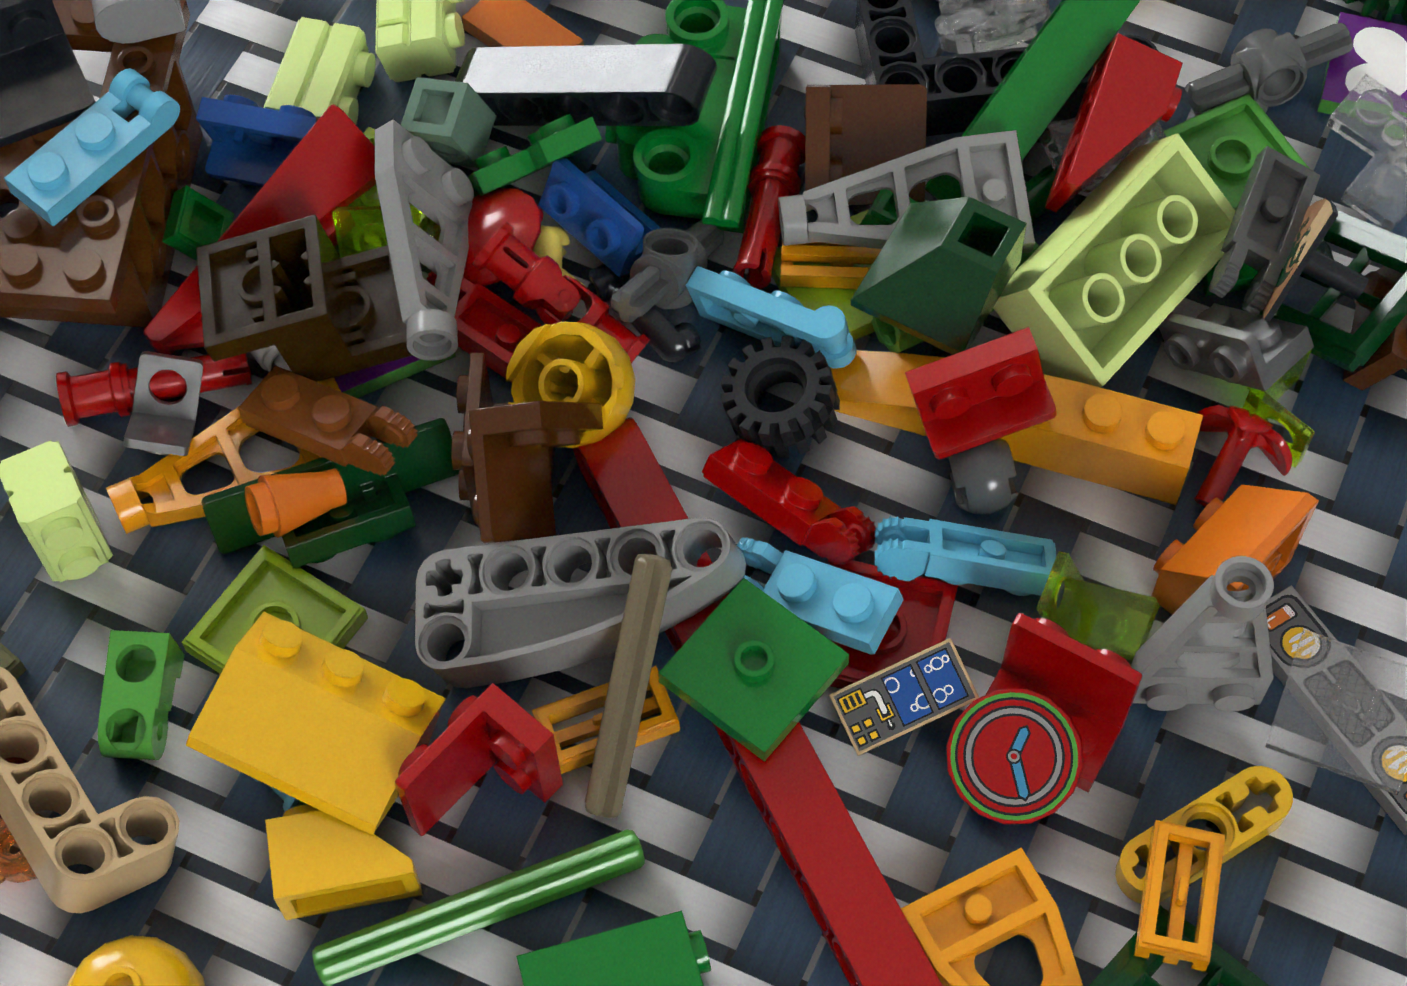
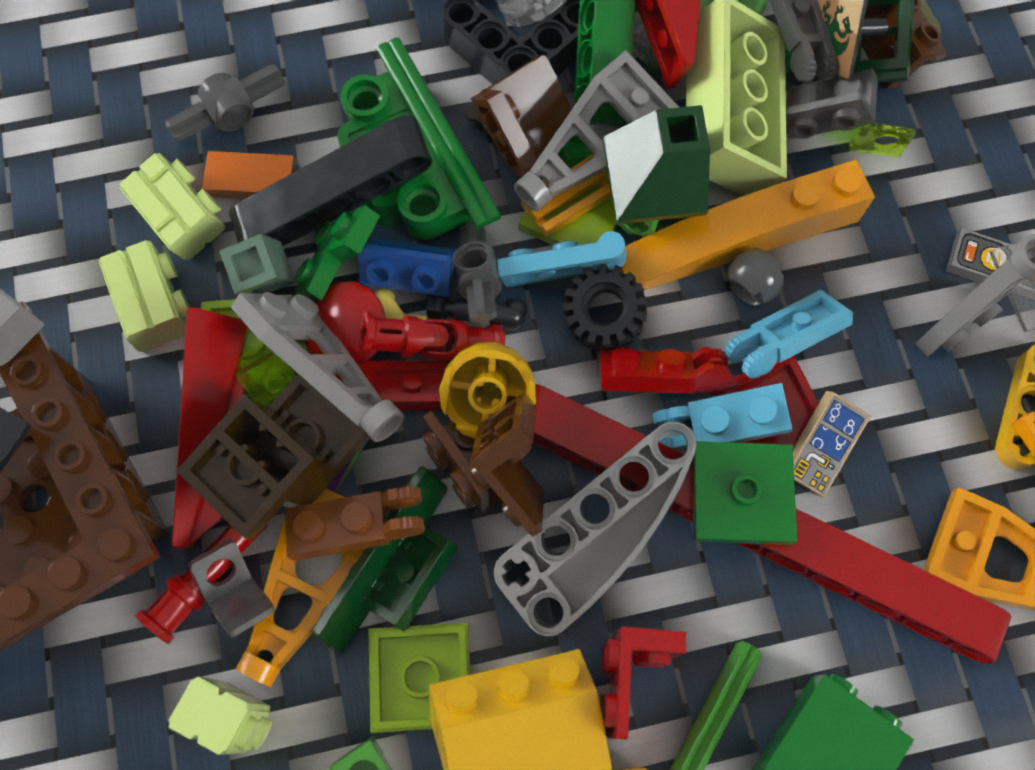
camera: 40 degrees left, 10 degrees up
medium azure plate [4,68,180,226] -> none
green tile [162,185,234,261] -> none
blue bracket [196,95,318,187] -> none
orange cone [245,468,347,538] -> none
light orange tile [532,666,680,774] -> none
dark tan axle [585,554,672,818] -> none
red pin [732,125,806,289] -> none
red bracket [905,327,1057,459] -> none
tile [946,688,1084,824] -> none
red bracket [985,613,1143,793] -> none
clear neon green bracket [1037,551,1160,660] -> none
orange slope [1151,484,1319,615] -> none
red plant [1194,405,1293,507] -> none

